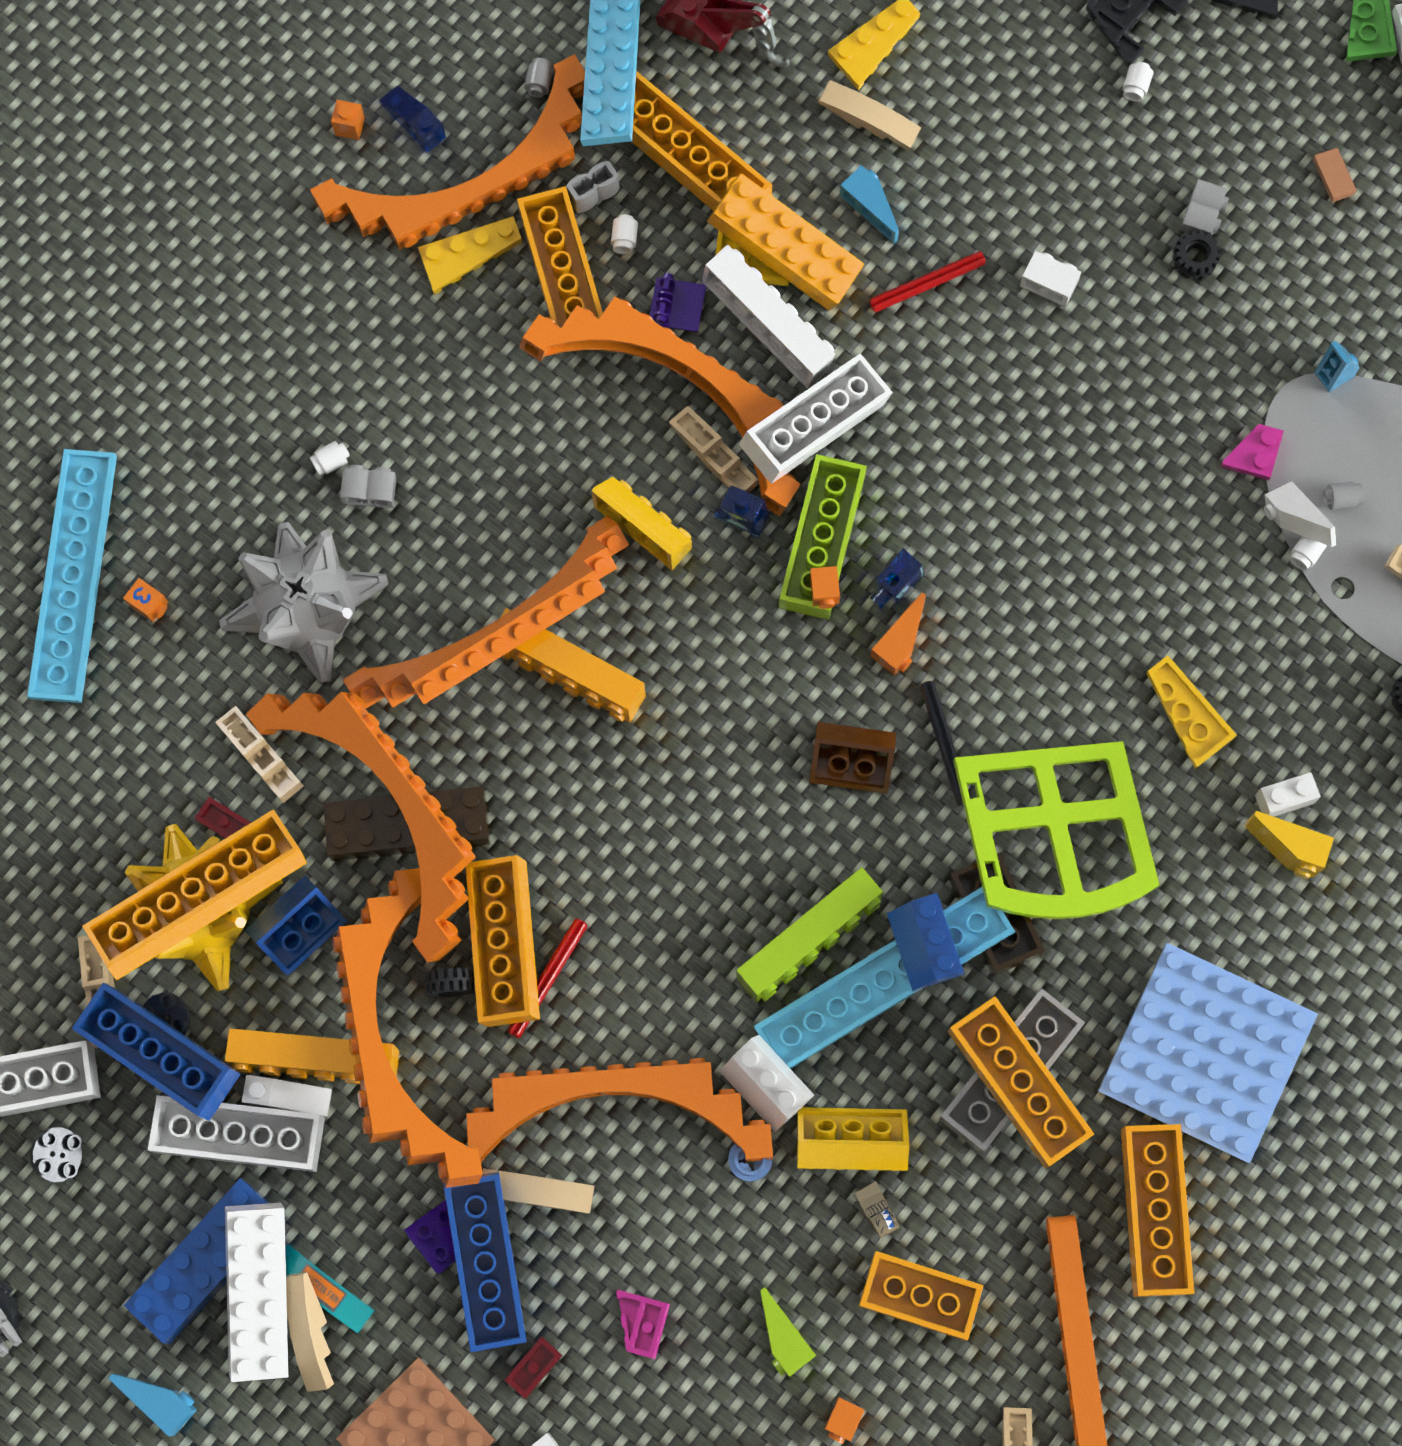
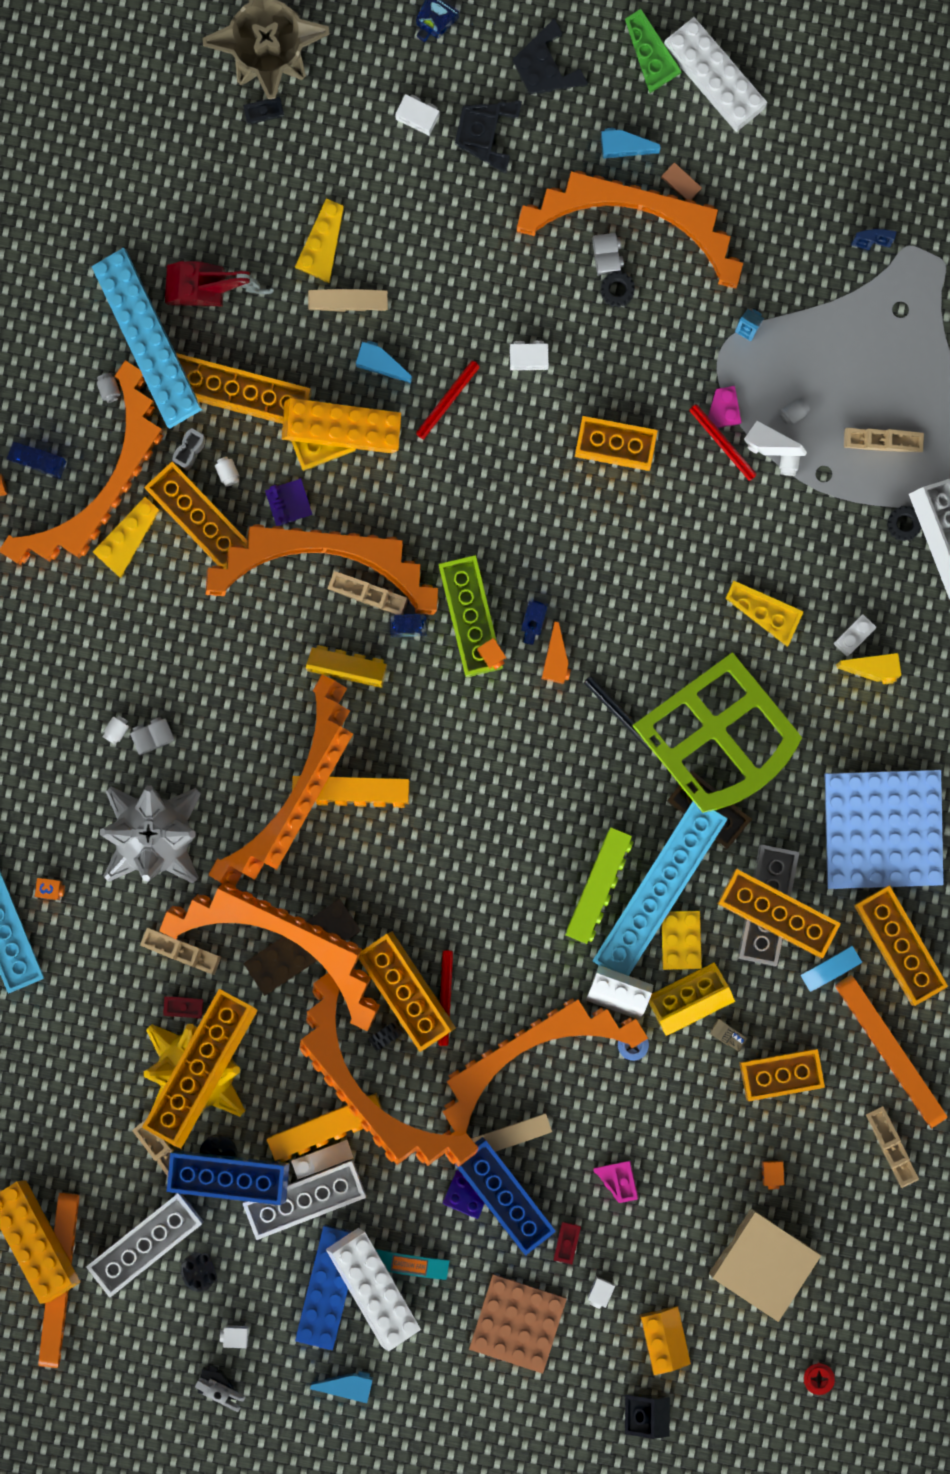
camera: 30 degrees left, 10 degrees up
blue slope [245,876,347,976] -> none
tan slope [286,1272,334,1392] -> none
white brick [702,245,835,389] -> none
white brick [739,354,893,484] -> none
lime slope [760,1287,816,1377] -> none
reddish brown slope [809,722,896,794] -> none
blue slope [887,893,965,991] -> none
white brick [1123,62,1153,102] -> none
none -> white brick [220,1325,249,1348]
none -> orange arch [517,171,743,289]
none -> light orange brick [575,416,658,471]
none -> dark azure slope [601,128,660,159]
none -> yellow plate [661,911,702,970]
none -> red axle [689,404,756,481]
none -> dark azure slope [800,946,862,992]

